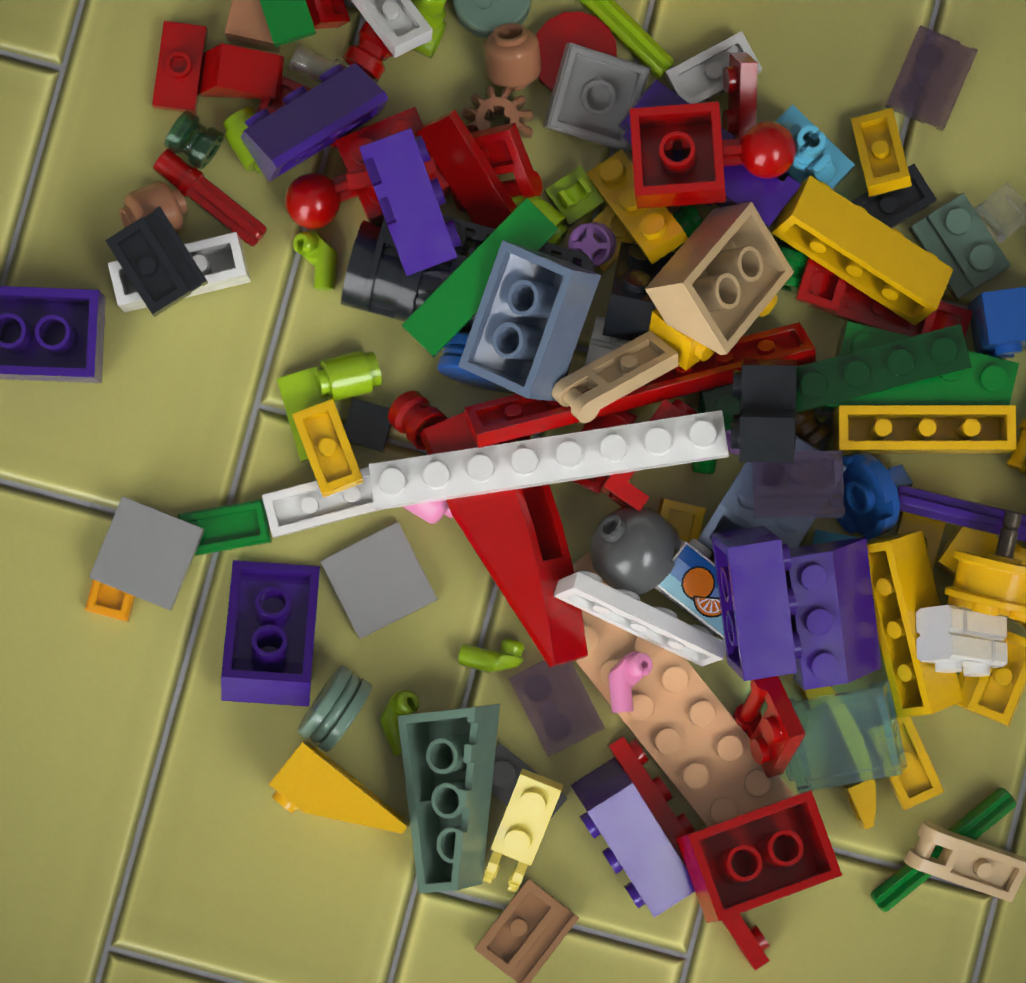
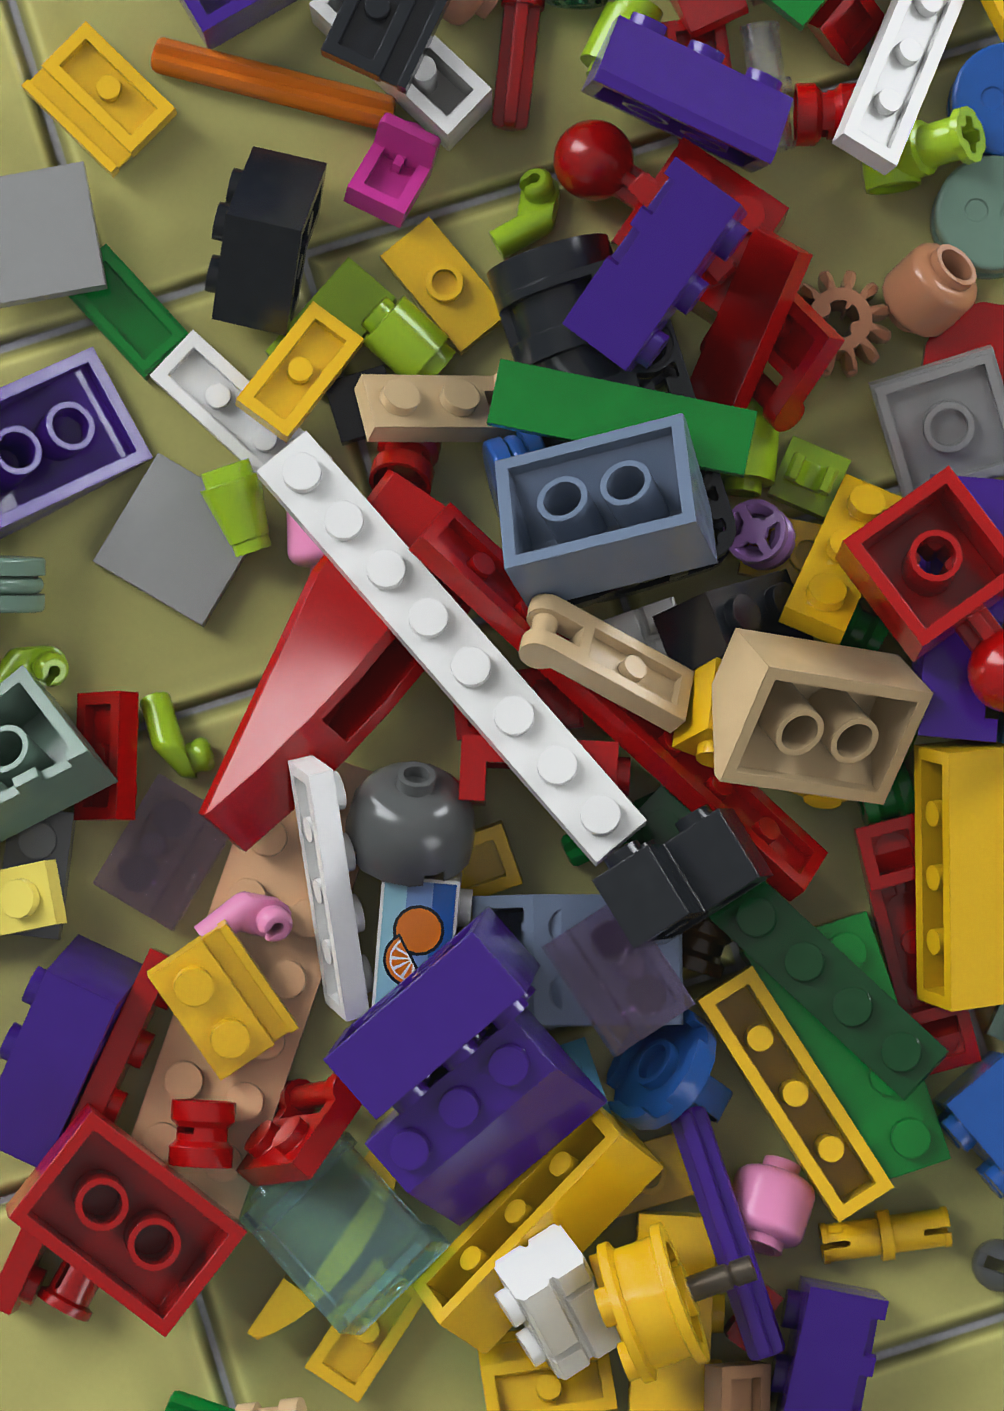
camera: 60 degrees right, 0 degrees up
none -> yellow plate [21,21,177,178]
none -> red bush [37,1260,99,1322]
none -> red plate [74,691,139,821]
none -> yellow plate [147,919,299,1081]
none -> orange axle [151,37,396,129]
none -> red wheel [168,1099,236,1169]
none -> lime cone [200,458,272,557]
none -> black brick [205,146,327,336]
none -> dark pink bracket [343,113,441,228]
none -> tan plate [354,373,516,442]
none -> yellow plate [380,216,502,356]
none -> bright pink head [732,1155,815,1257]

